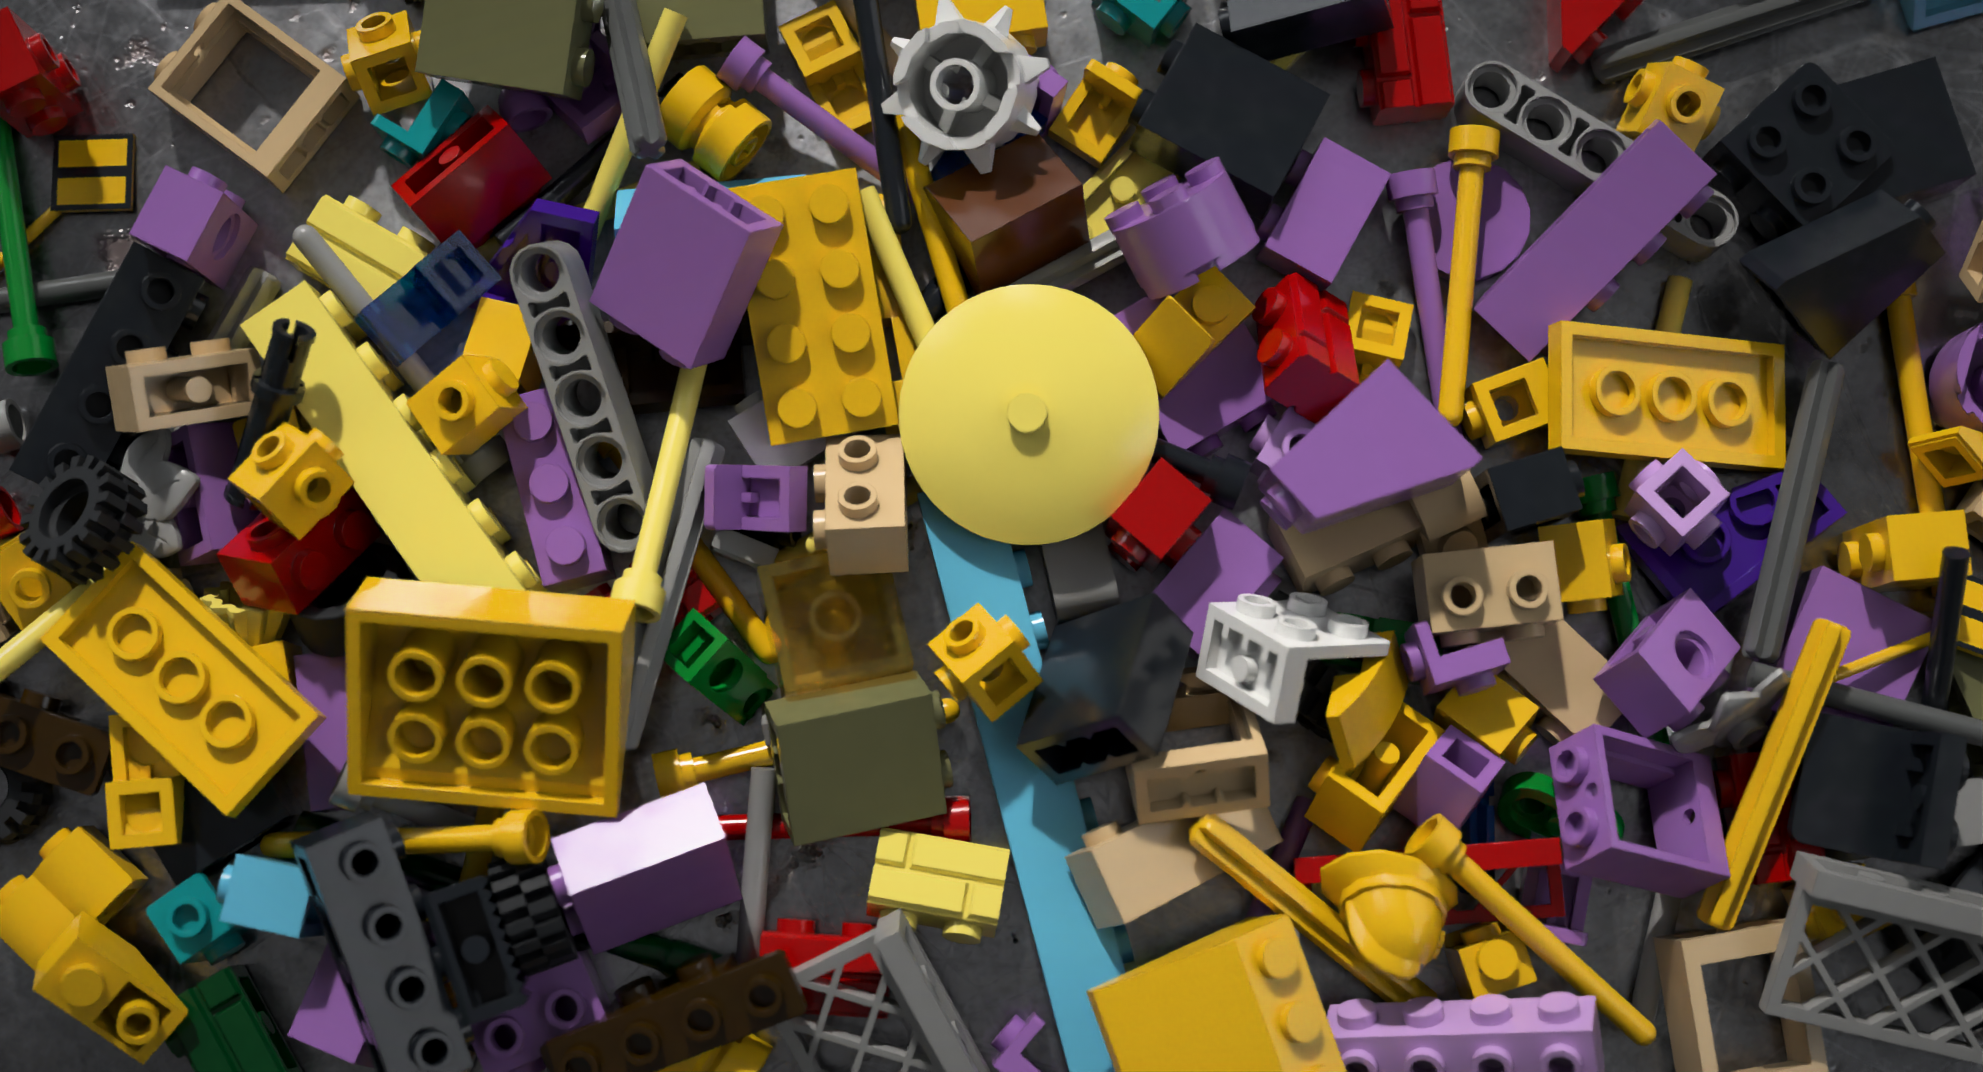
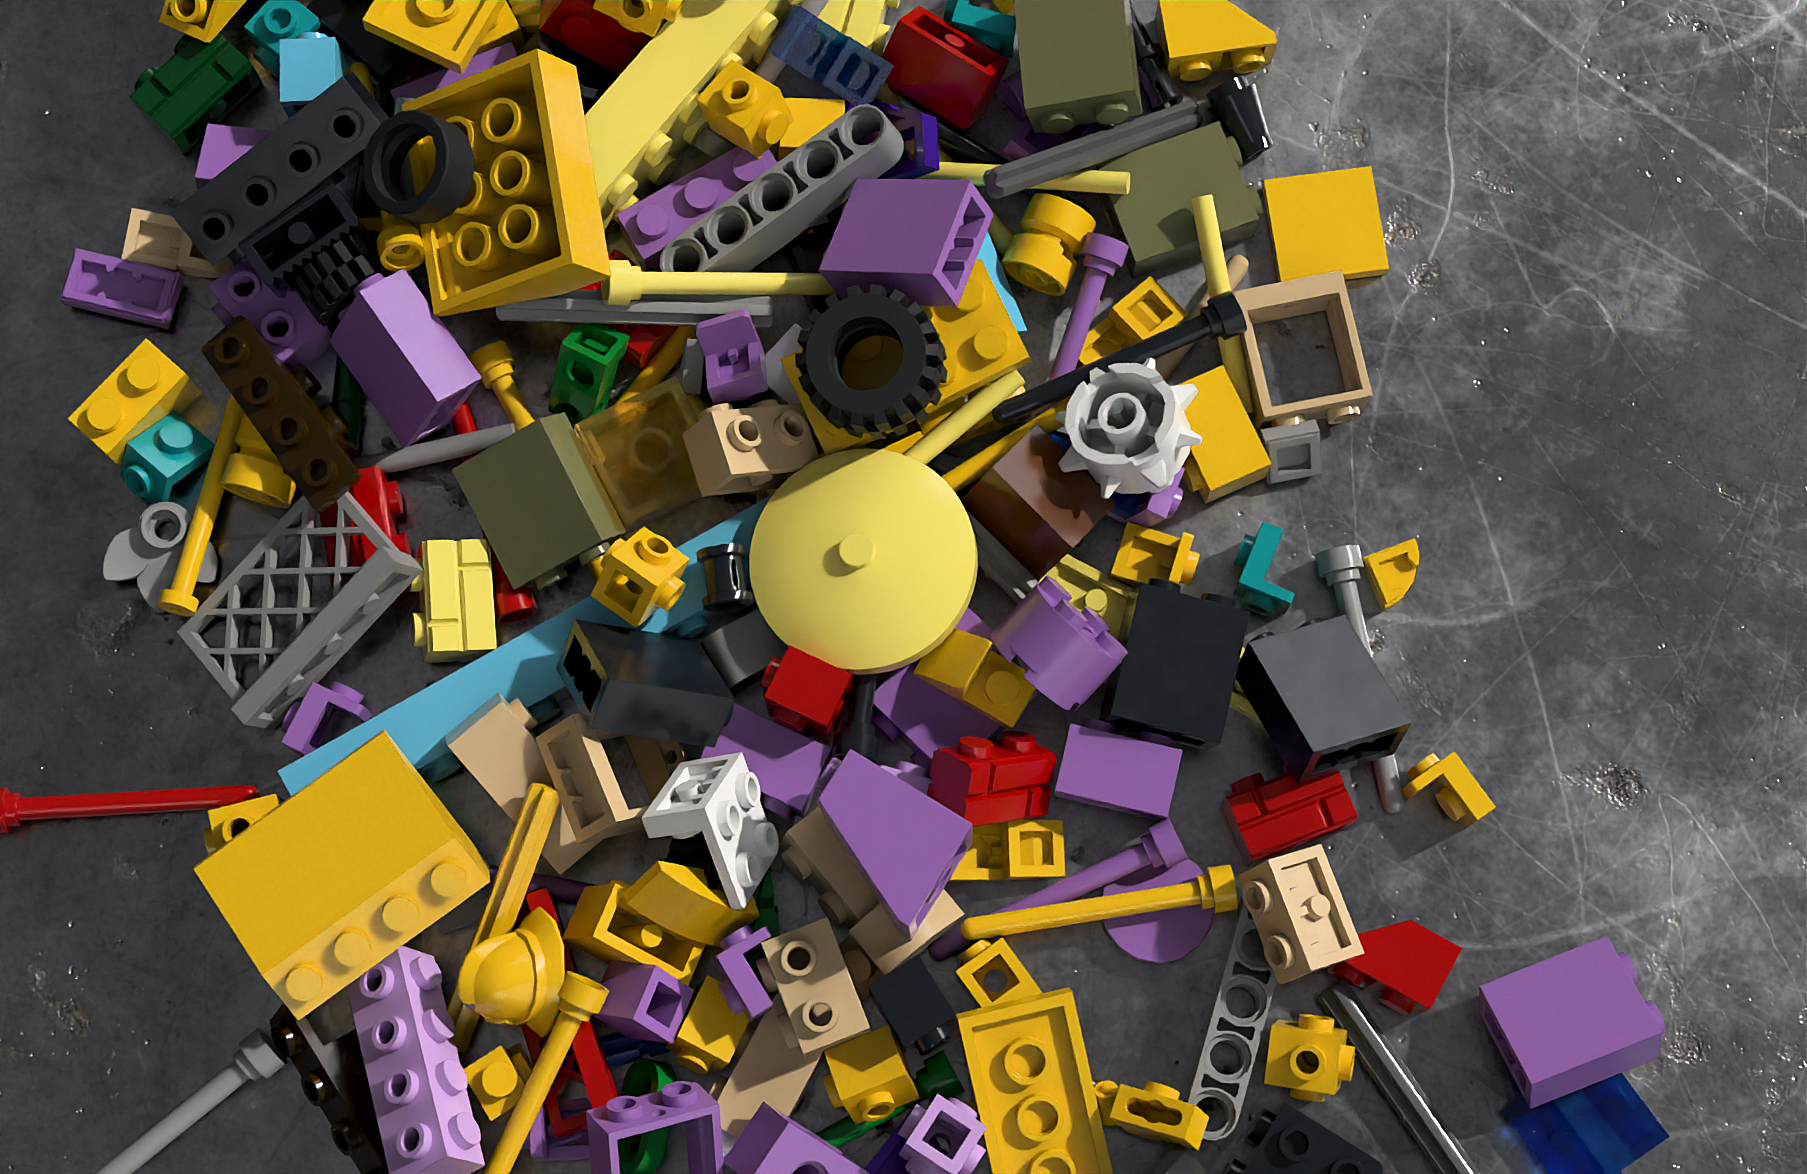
camera: 80 degrees right, 5 degrees down
medium lavender brick [1474,119,1717,362] -> none
none -> black tyre [362,110,474,224]
none -> black bush [696,543,754,612]
none -> black tyre [795,284,948,440]
none -> yellow piece [1094,1080,1209,1150]
none -> tan bracket [1238,844,1364,984]

